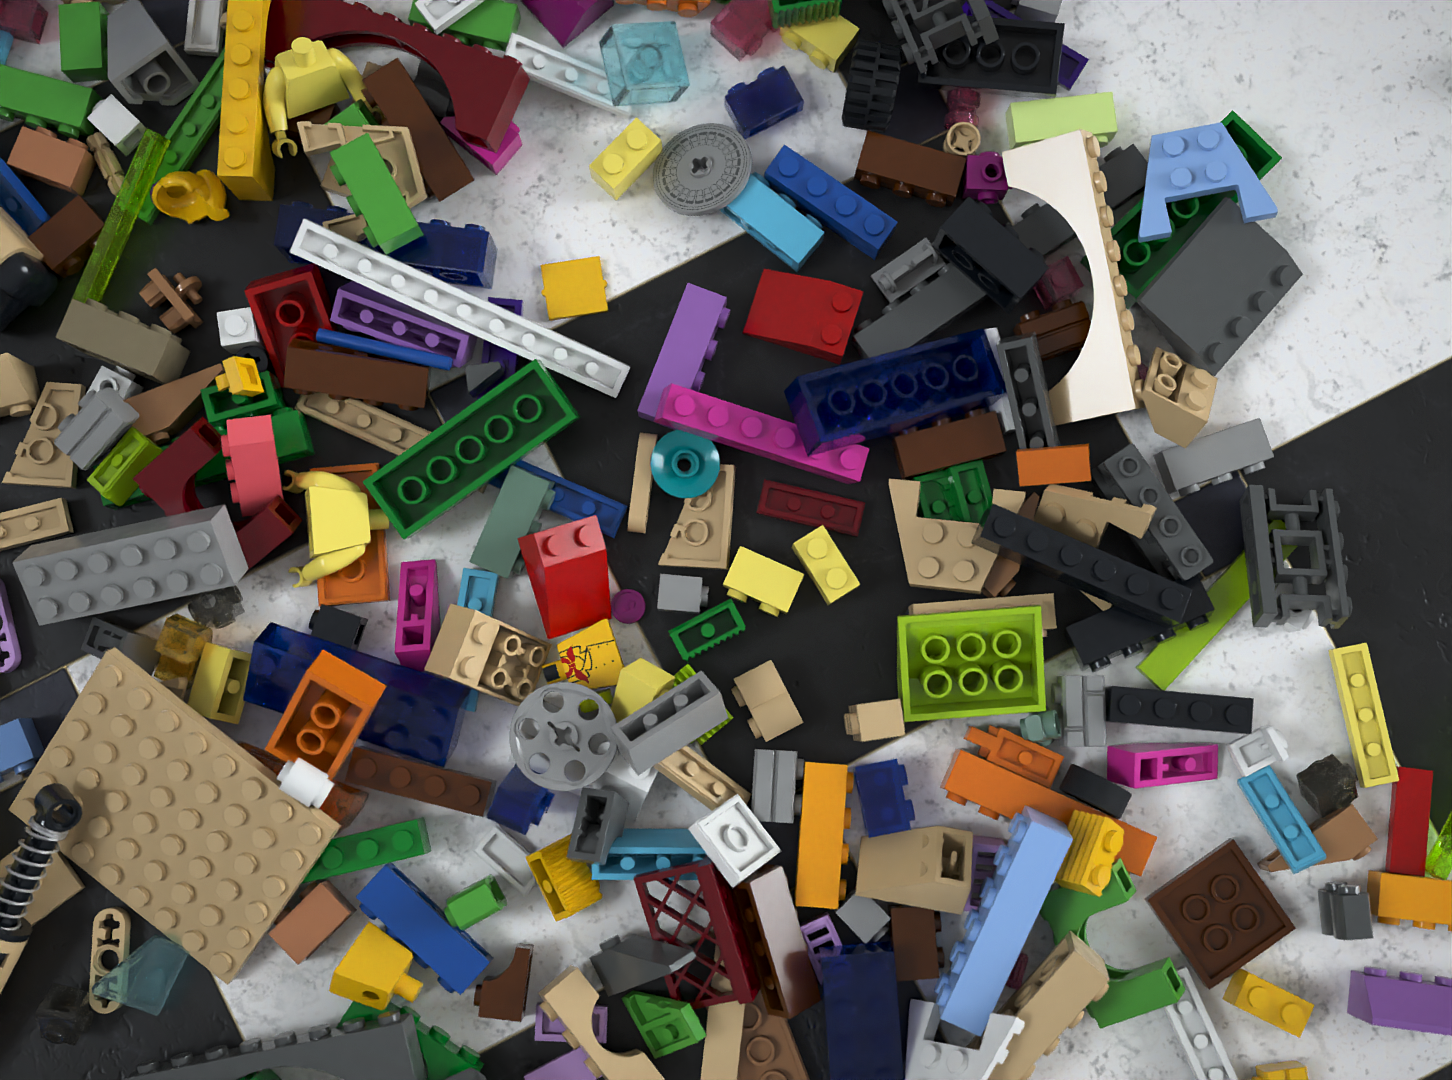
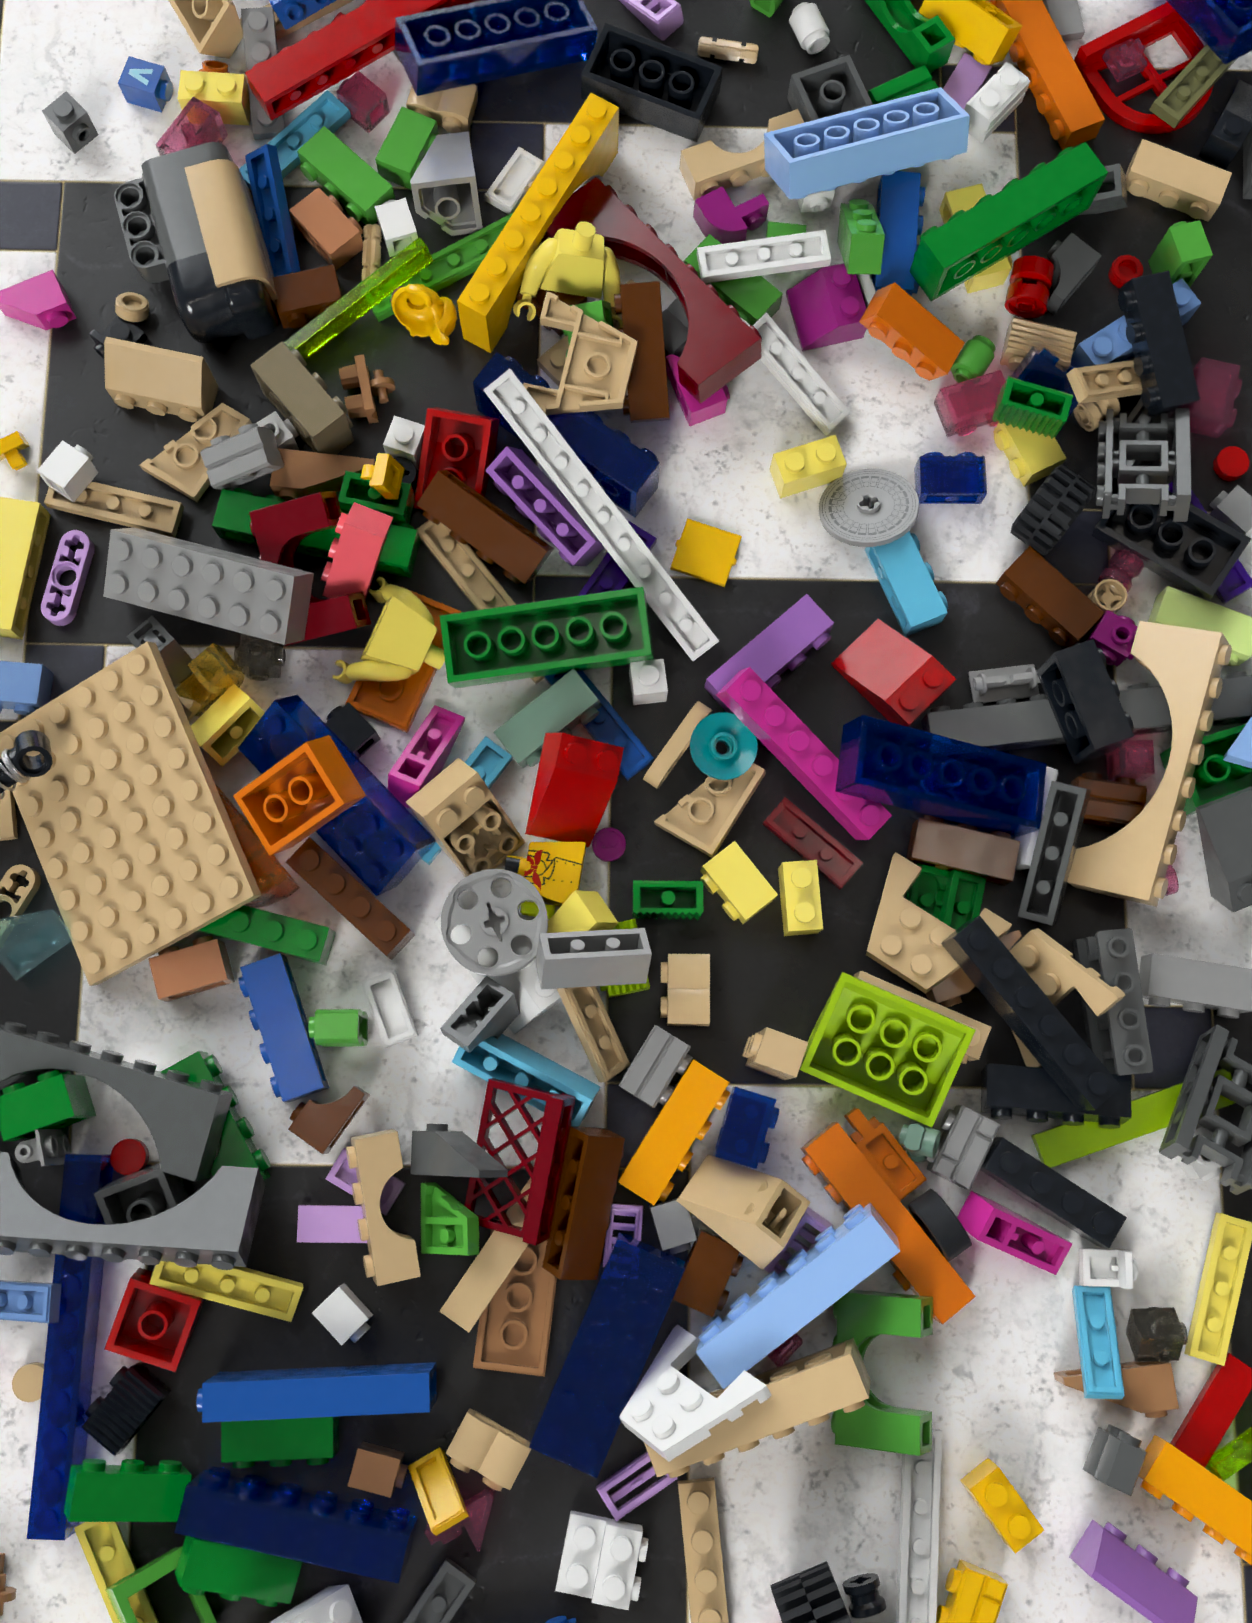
camera: 25 degrees right, 5 degrees down
lime slope [87,426,163,506] -> none
white brick [276,757,335,809] -> none
blue bar [316,328,453,371] -> none
bright green brick [329,132,424,255] -> none
yellow torso [329,921,424,1010] -> none
dark grey slope [465,362,505,398] -> none
clear blue brick [486,764,555,835] -> none
yellow brick [525,834,603,922] -> none
clear light blue brick [599,21,690,106] -> none
light grey brick [657,574,709,615] -> none
white tile [688,794,781,888] -> none
blue brick [764,144,898,260] -> none
orange tile [1016,444,1092,486] -> none
yellow brick [1054,810,1124,897] -> none
tan slope [1141,347,1218,449] -> none
reddish brown plate [1144,838,1296,990] -> none
none -> white brick [629,659,668,705]

